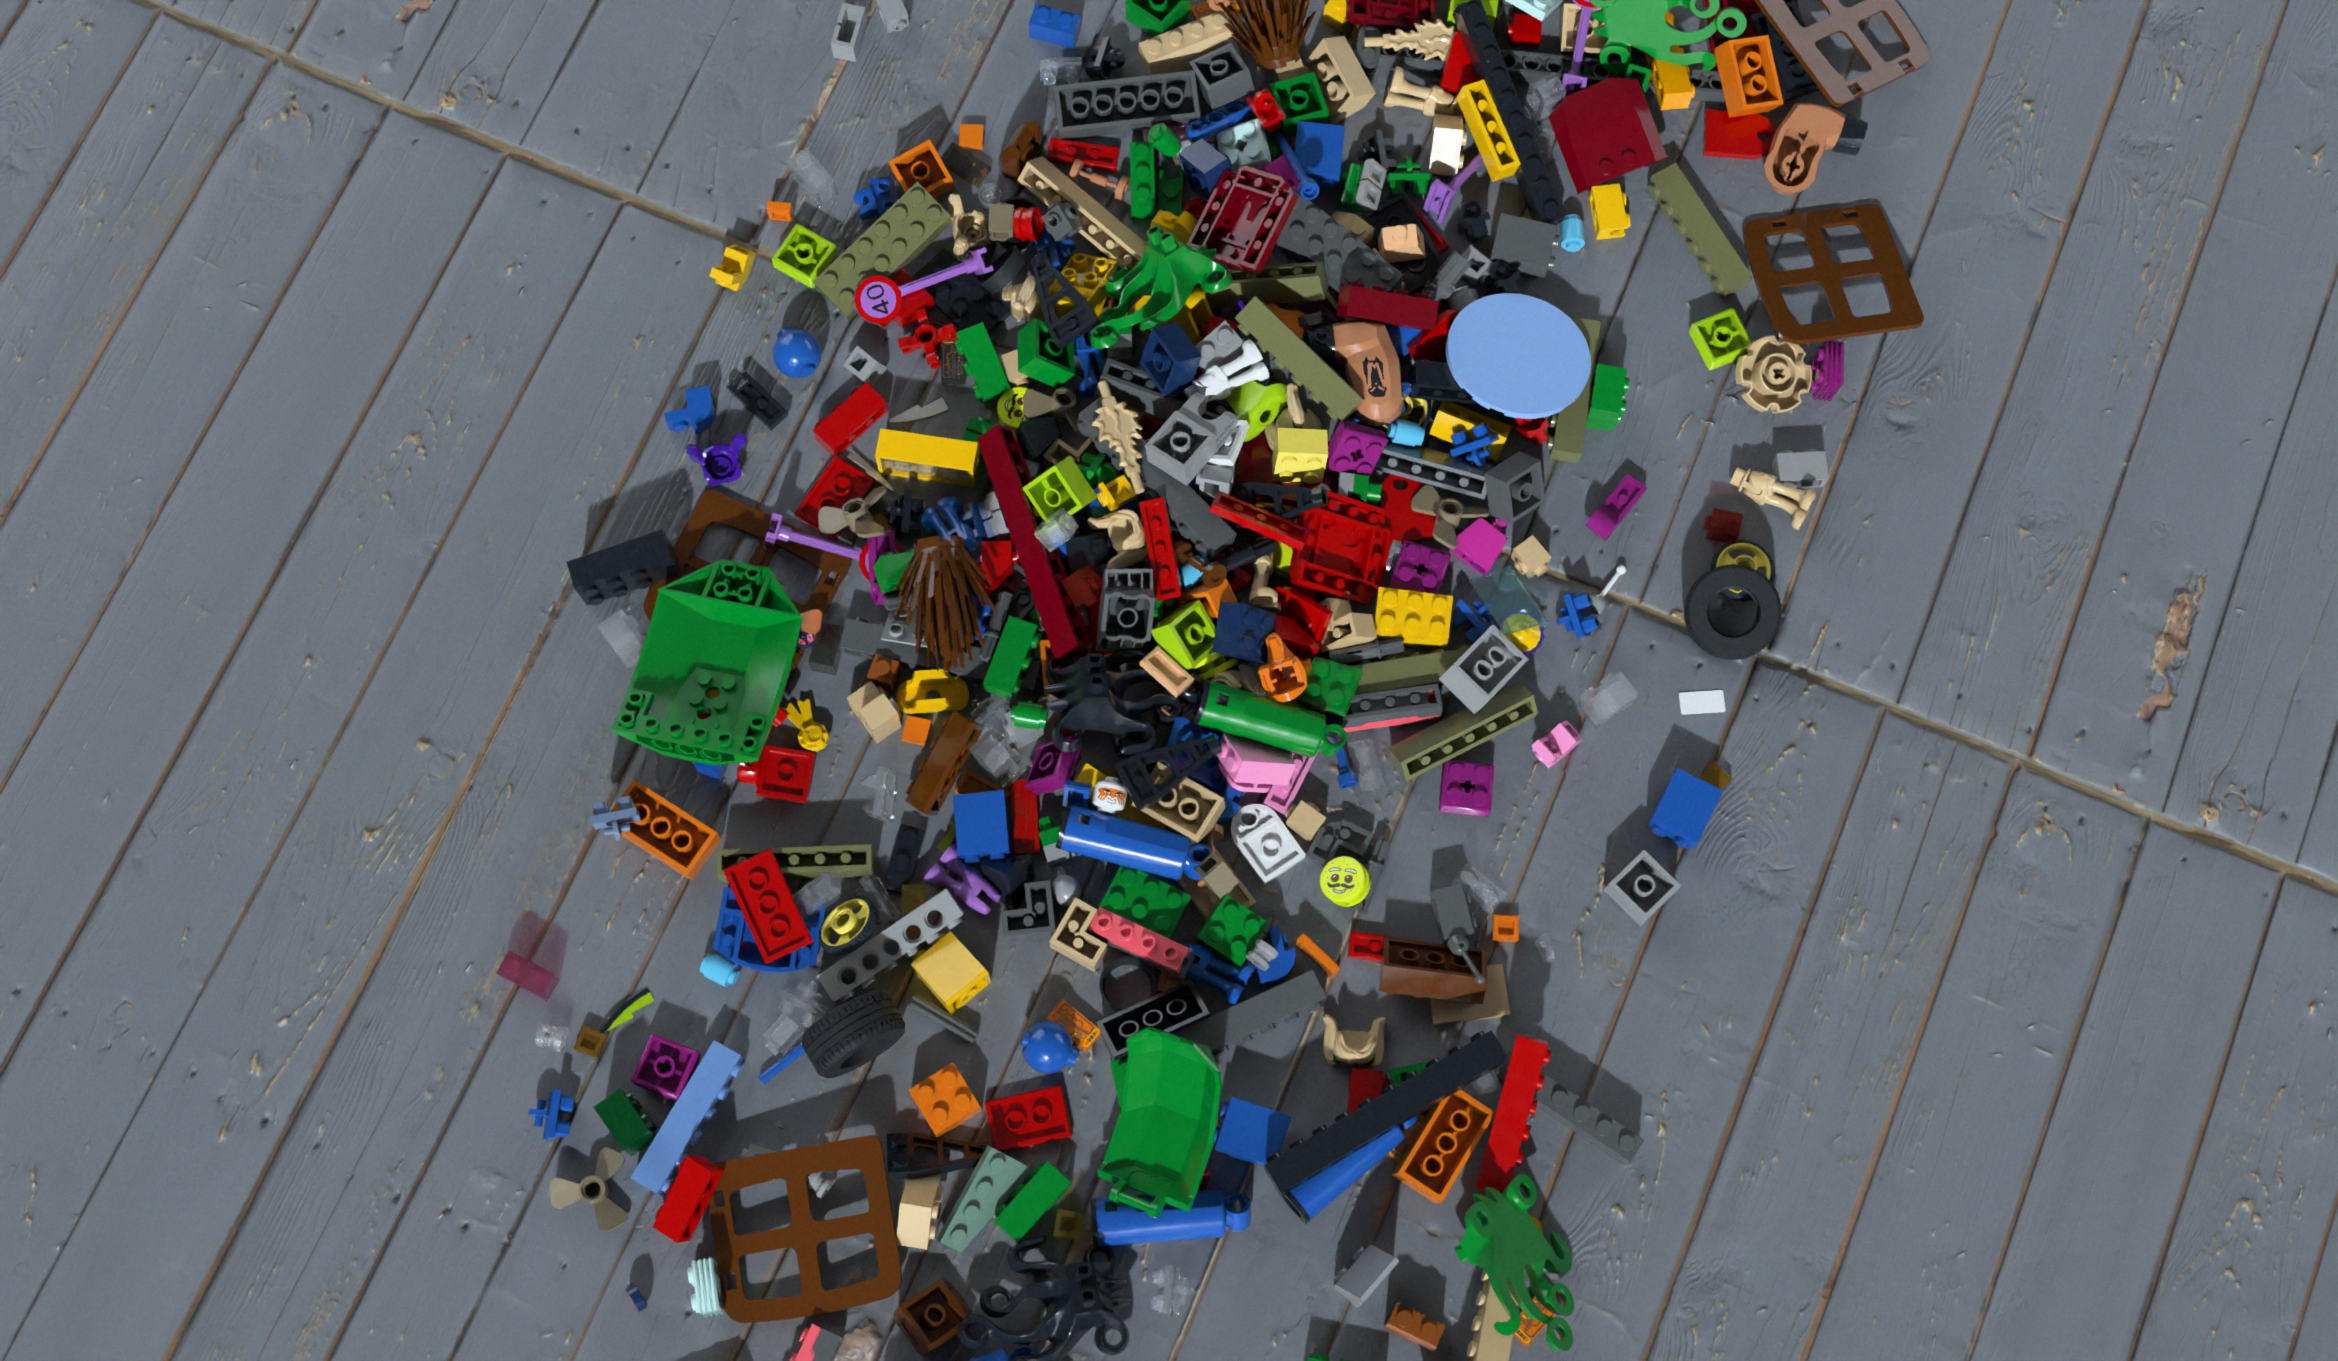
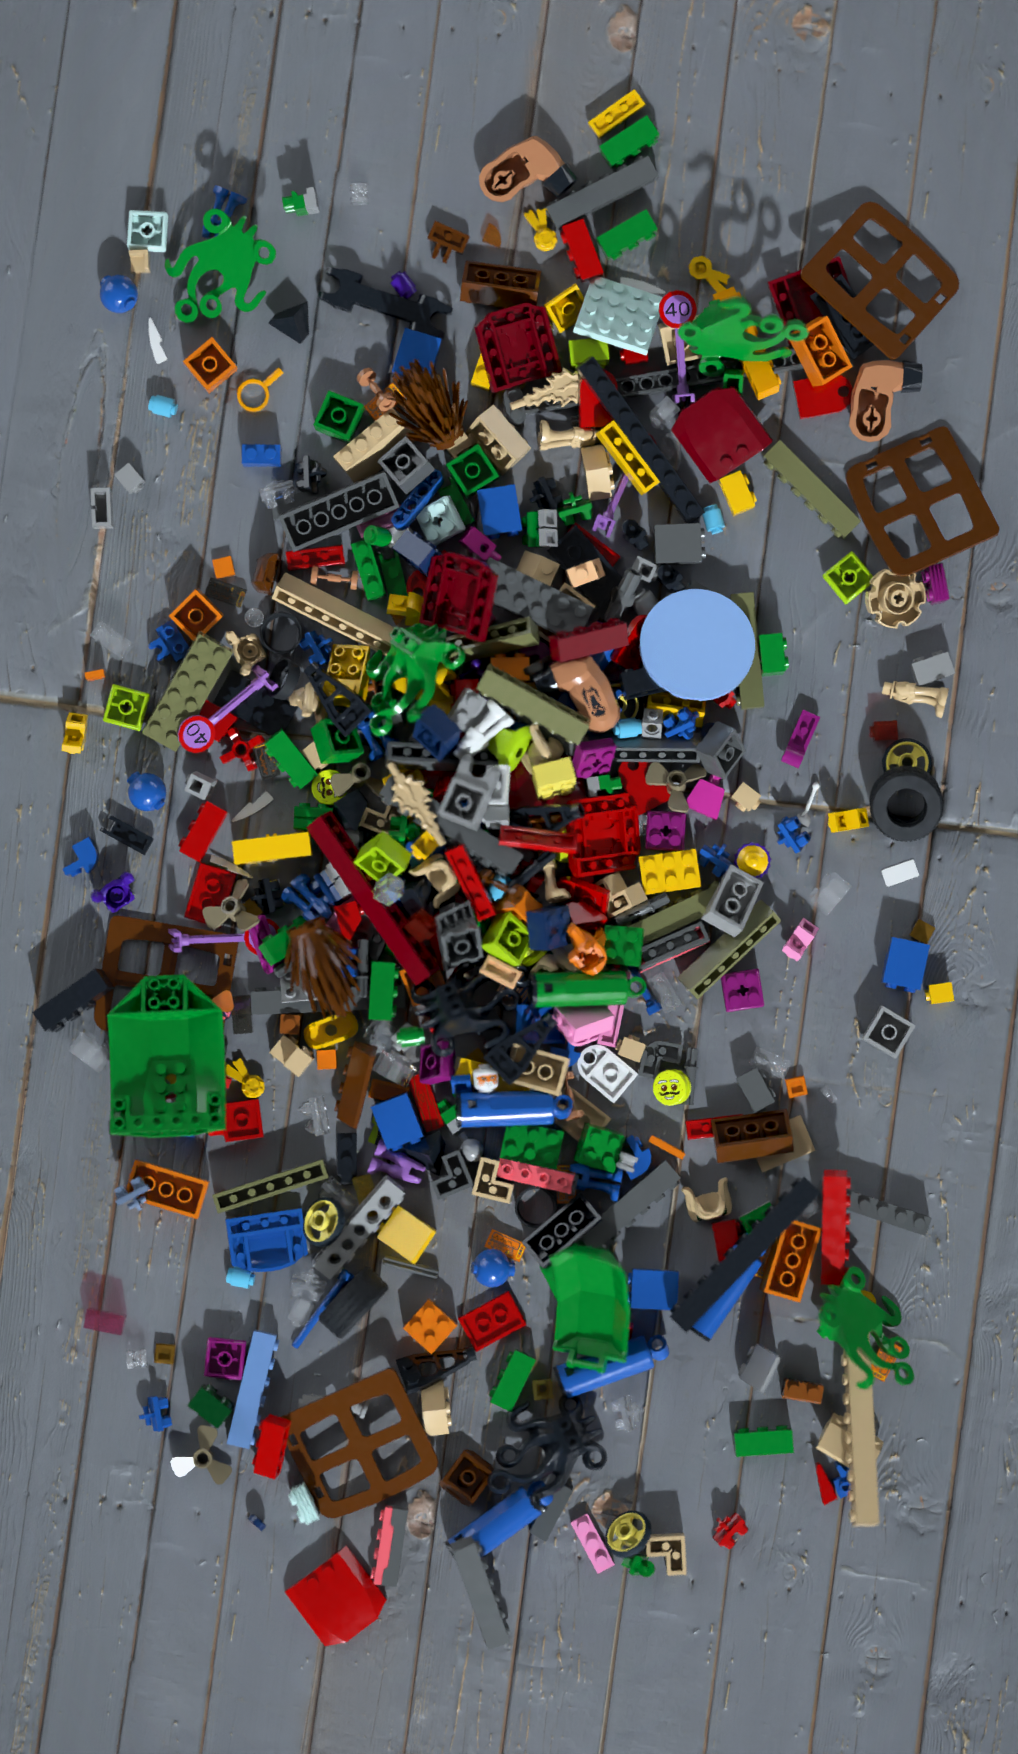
camera: 15 degrees left, 15 degrees up
sticker [600,988,654,1034] -> none
red tile [723,848,814,964] -> none
clear arch [793,872,841,920] -> none
sand green wing [936,1145,1033,1253] -> none
dark tan brick [989,202,1014,241] -> none
red wheel [1013,207,1044,241] -> none
dark grey brick [1041,202,1085,242] -> none
dark tan brick [1194,852,1239,899] -> none
red hips [1246,88,1285,132] -> none
blue piece [1275,132,1319,200] -> none
dark grey hinge [1447,934,1485,984] -> none
clear light blue piece [1469,566,1549,635] -> none
none -> light grey brick [642,708,663,739]
none -> yellow brick [828,808,869,833]
none -> yellow brick [924,982,954,1004]

